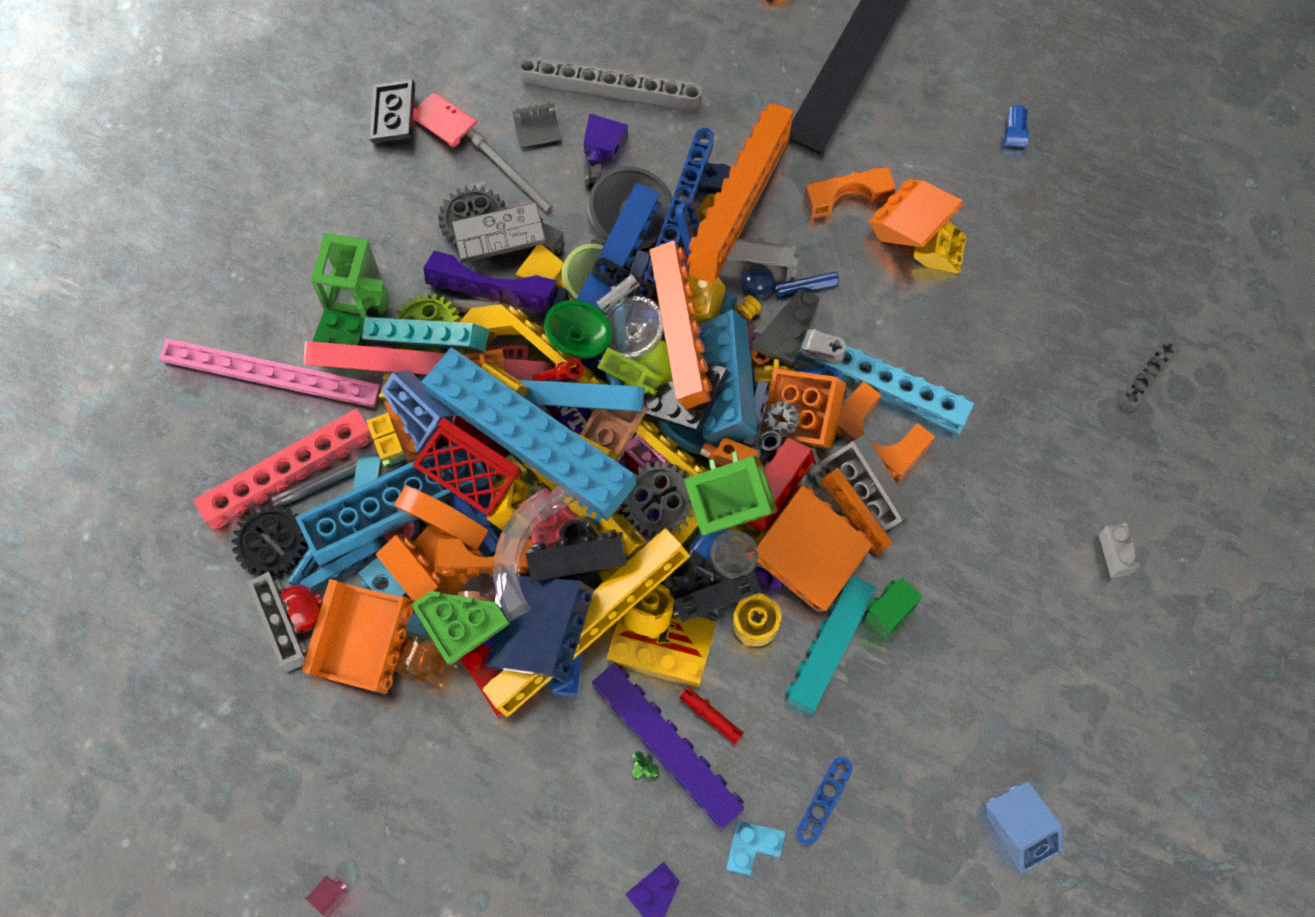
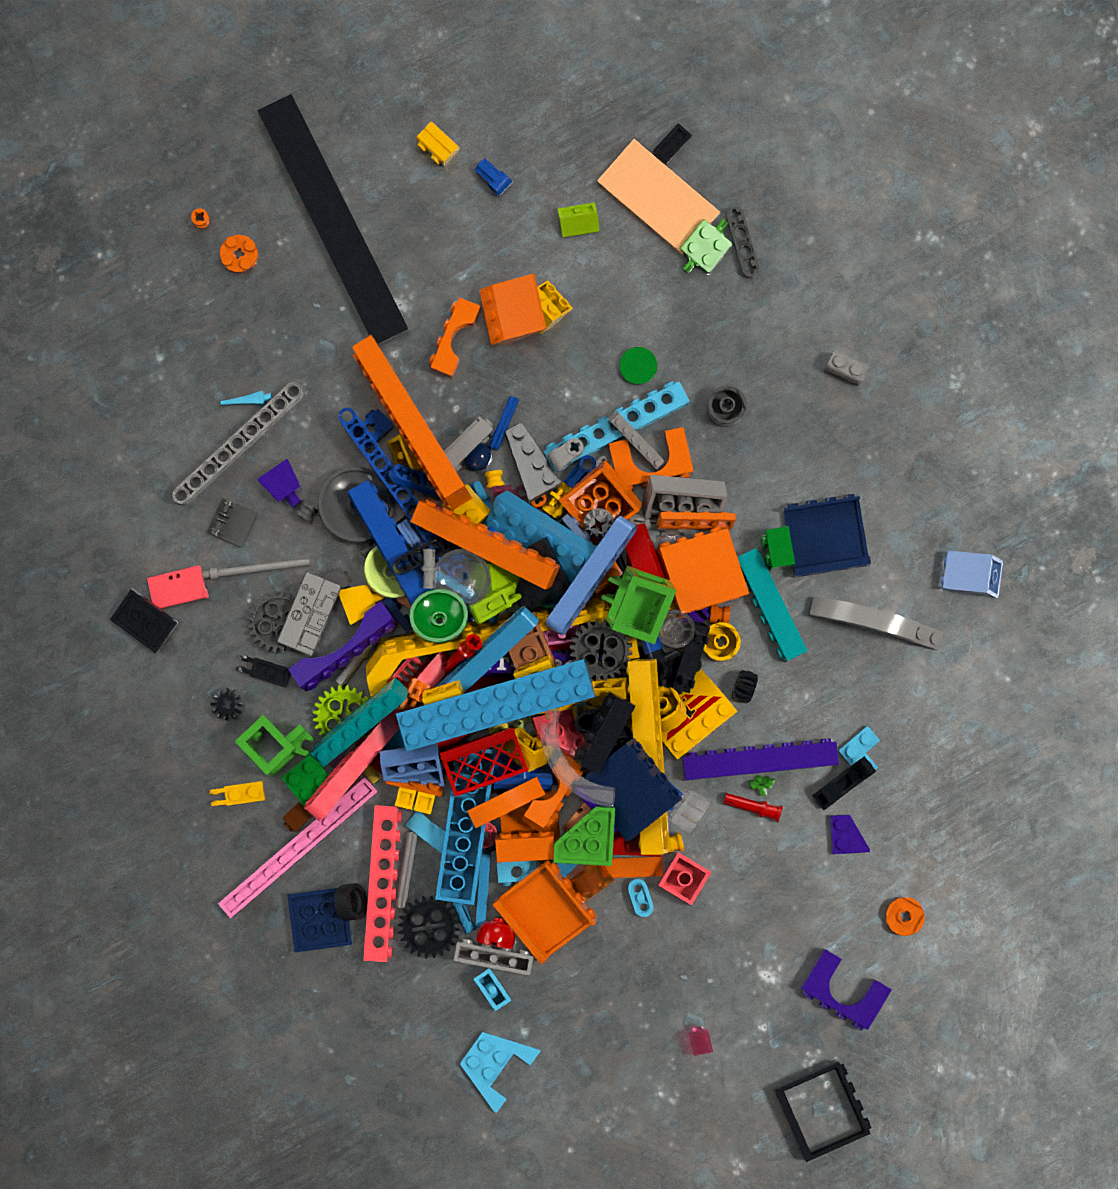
camera: 55 degrees left, 15 degrees up
red pin [679,686,744,745] -> none
blue beam [796,757,853,846] -> none
none -> yellow hinge [209,781,265,807]
none -> black gear [210,688,244,721]
none -> medium azure piece [220,391,272,405]
none -> black hinge [236,654,291,687]
none -> reddish brown brick [282,802,313,832]
none -> dark blue plate [287,888,353,953]
none -> black tyre [334,883,368,921]
none -> yellow brick [416,121,459,166]
none -> medium azure wing [460,1032,540,1113]
none -> medium azure brick [474,968,512,1011]
none -> medium blue beam [545,516,637,636]
none -> lime panel [558,202,600,237]
none -> light nougat tile [597,139,720,256]
none -> orange tile [605,857,663,878]
none -> light grey piece [608,411,666,470]
none -> green tile [620,347,657,385]
none -> medium azure plate [628,879,653,917]
none -> black plate [653,123,692,164]
none -> coral brick [658,852,711,906]
none -> clear brick [669,789,712,835]
none -> yellow wheel [669,832,684,854]
none -> plate [679,219,732,274]
none -> dark grey brick [707,385,747,427]
none -> orange wheel [709,605,730,624]
none -> red pin [724,793,783,823]
none -> black gear [732,670,758,703]
none -> dark blue panel [783,494,871,578]
none -> light grey arch [809,596,943,650]
none -> black arch [812,756,876,810]

